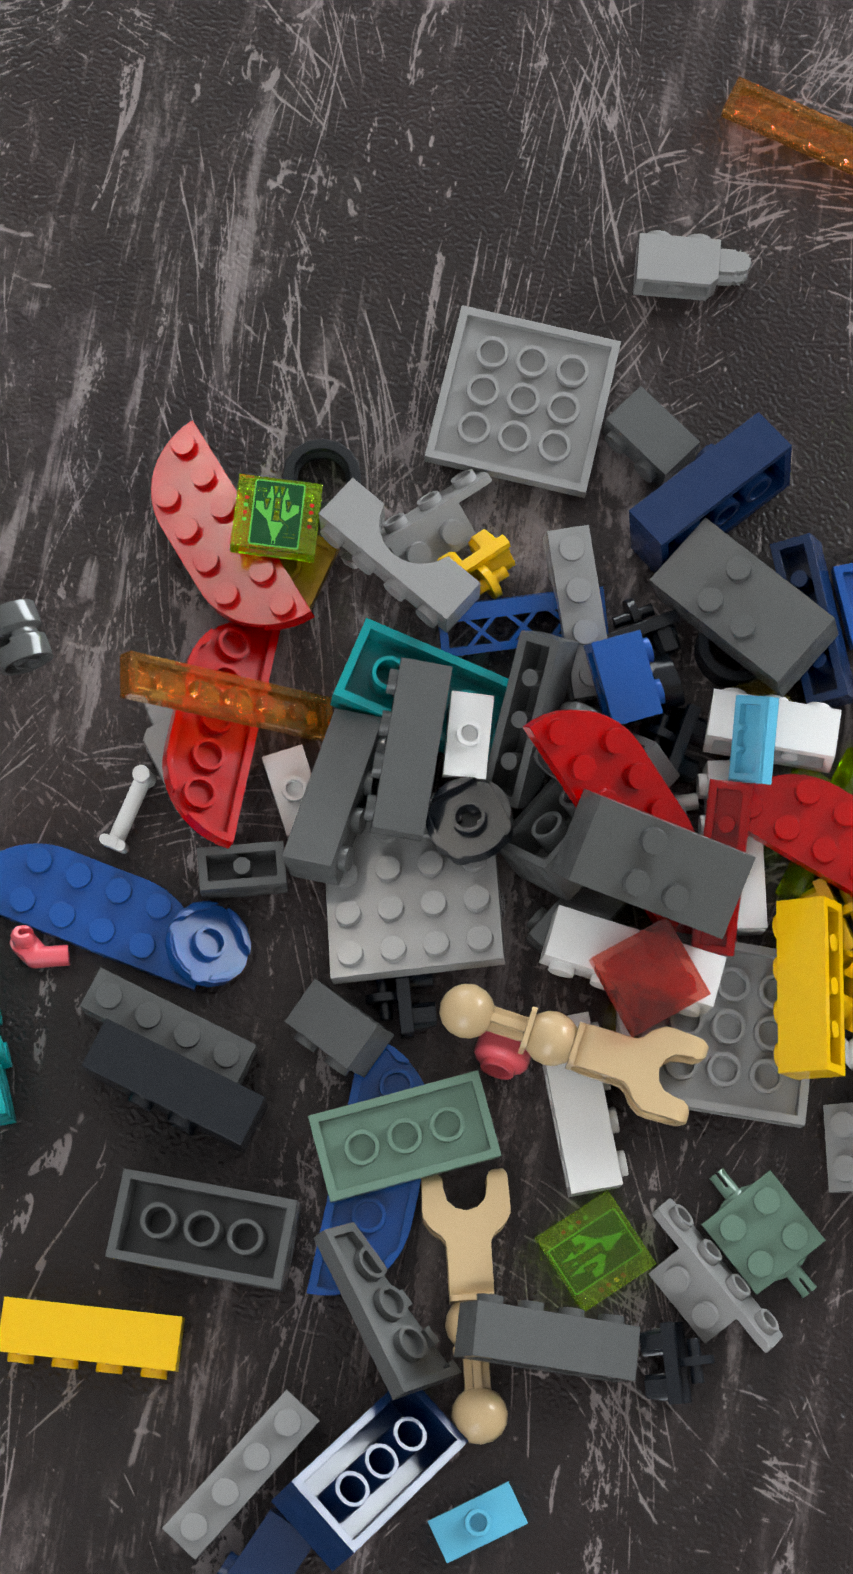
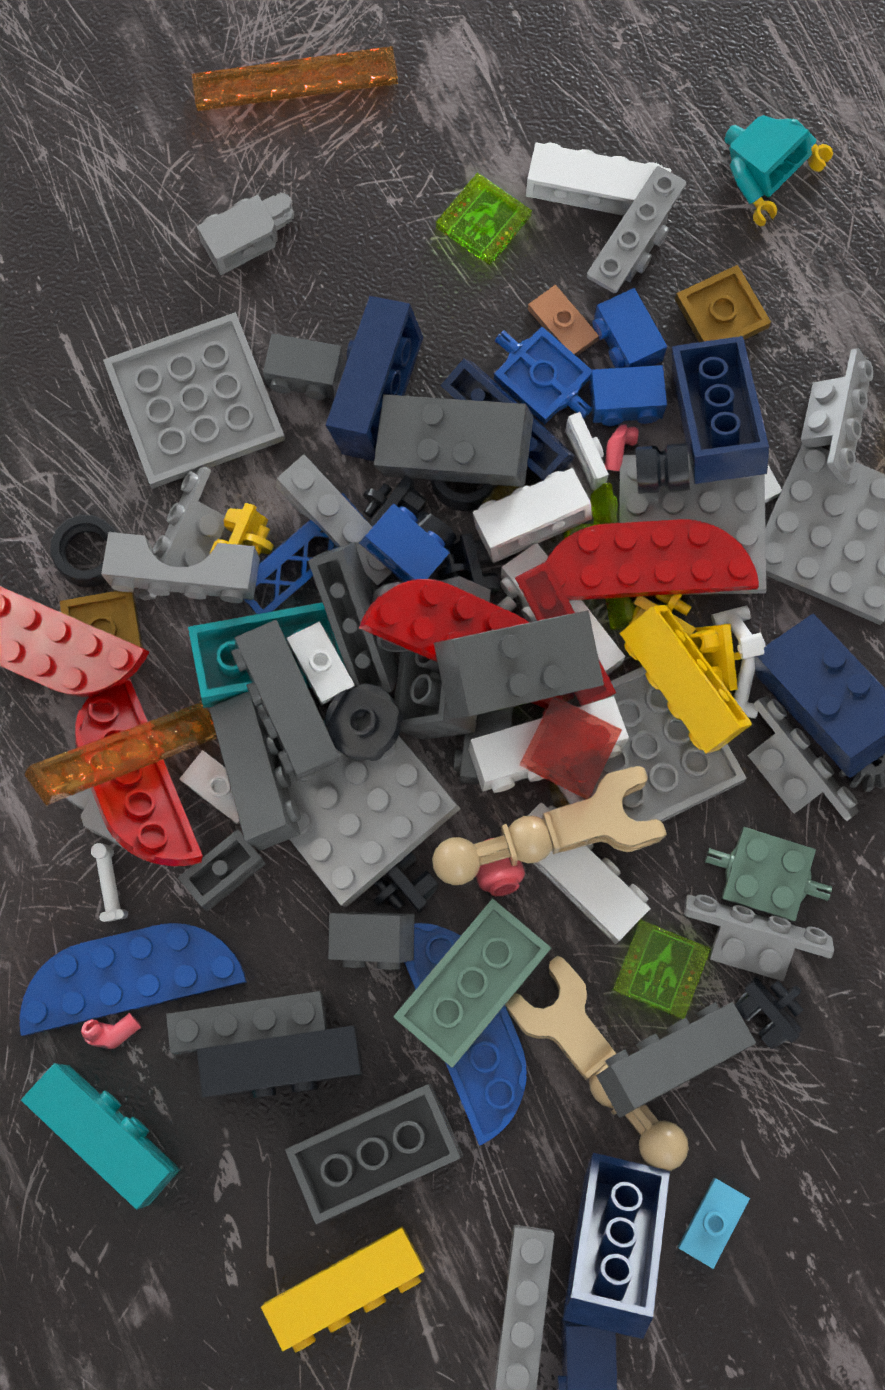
camera: 30 degrees left, 0 degrees up
tile [165,901,251,987] -> none
tile [230,474,323,563] -> none
dark grey wing [314,1222,462,1400] -> none
medium azure plate [728,695,779,785] -> none

